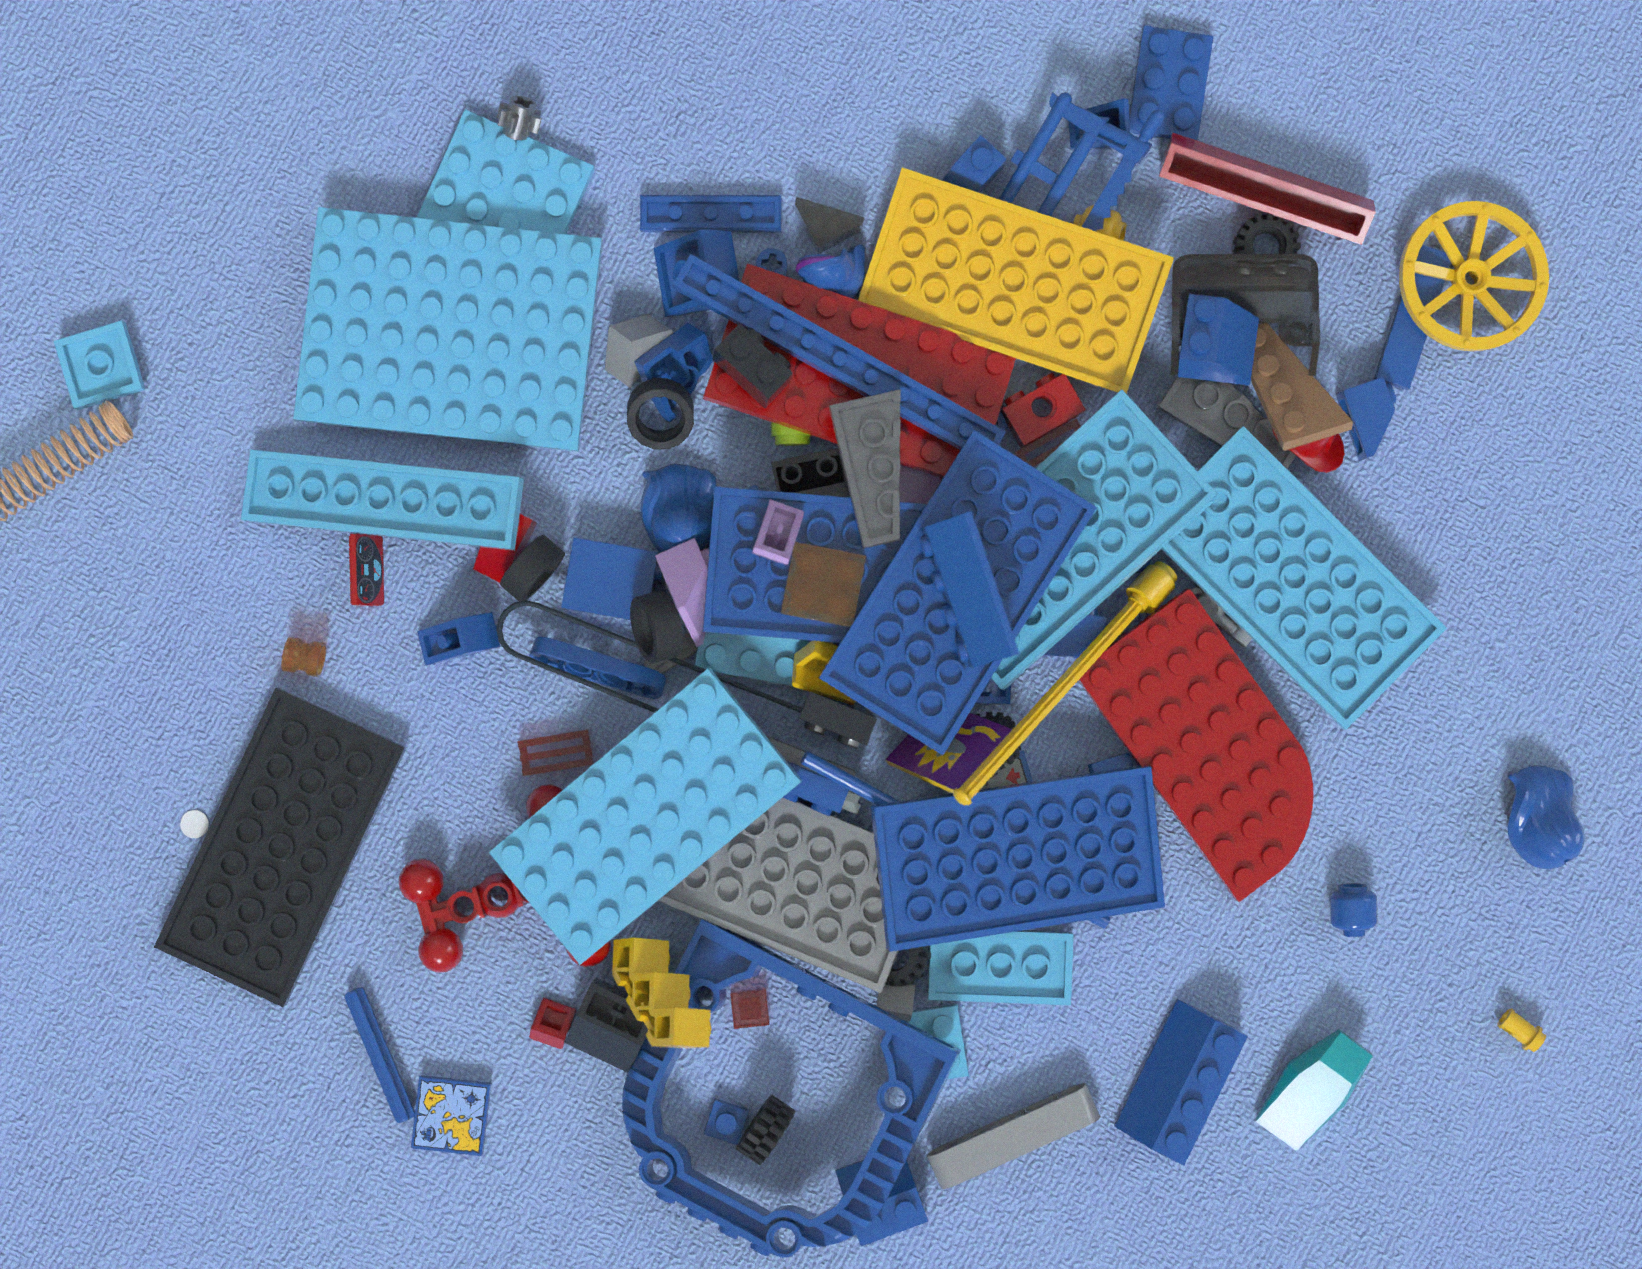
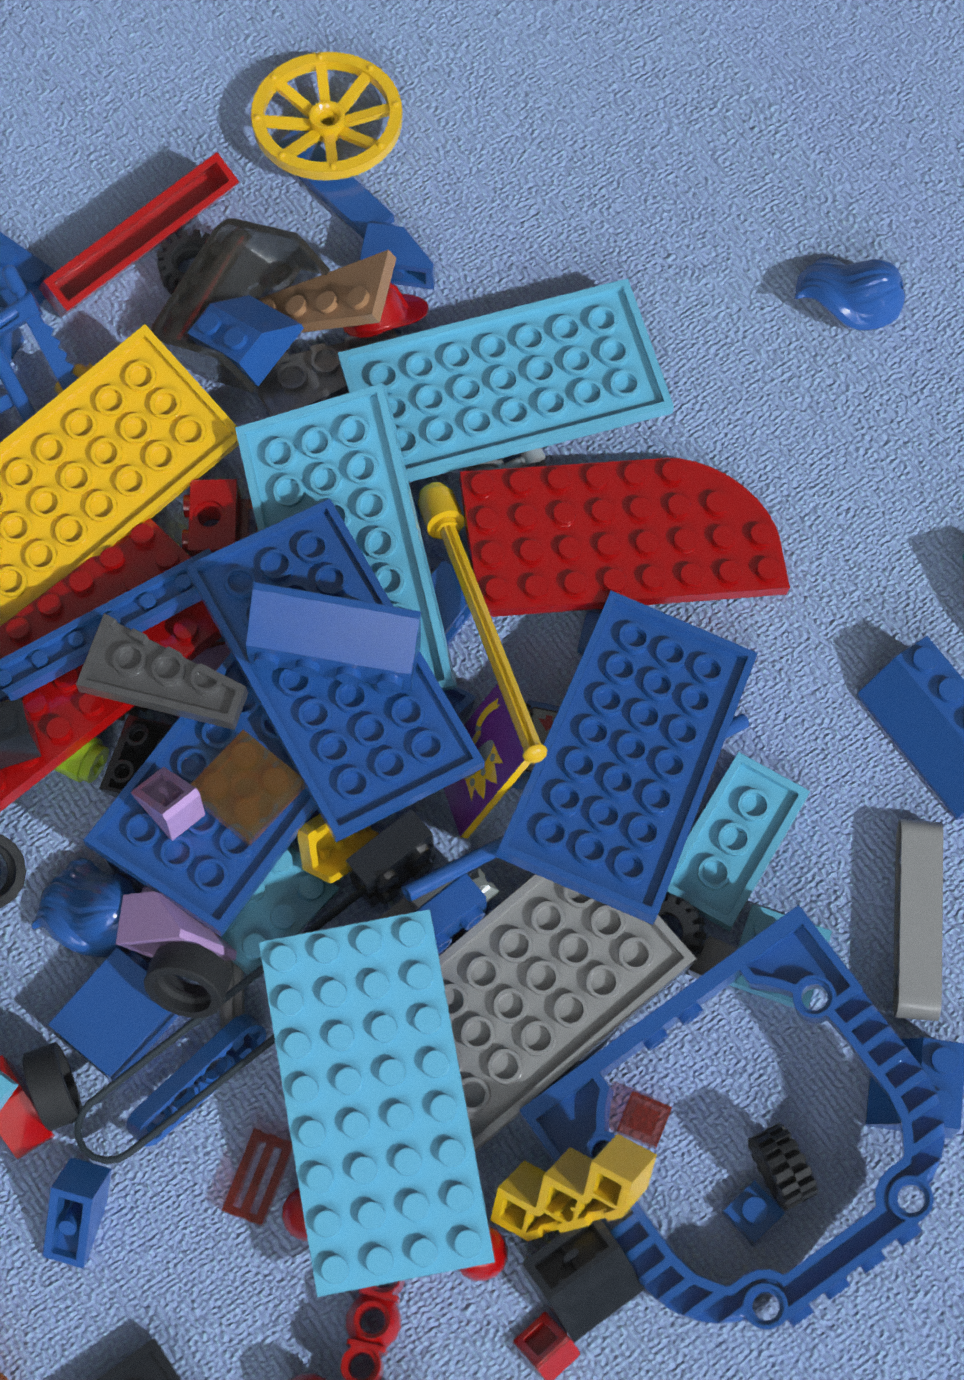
camera: 55 degrees left, 20 degrees down
blue head [1329,883,1378,937] -> none

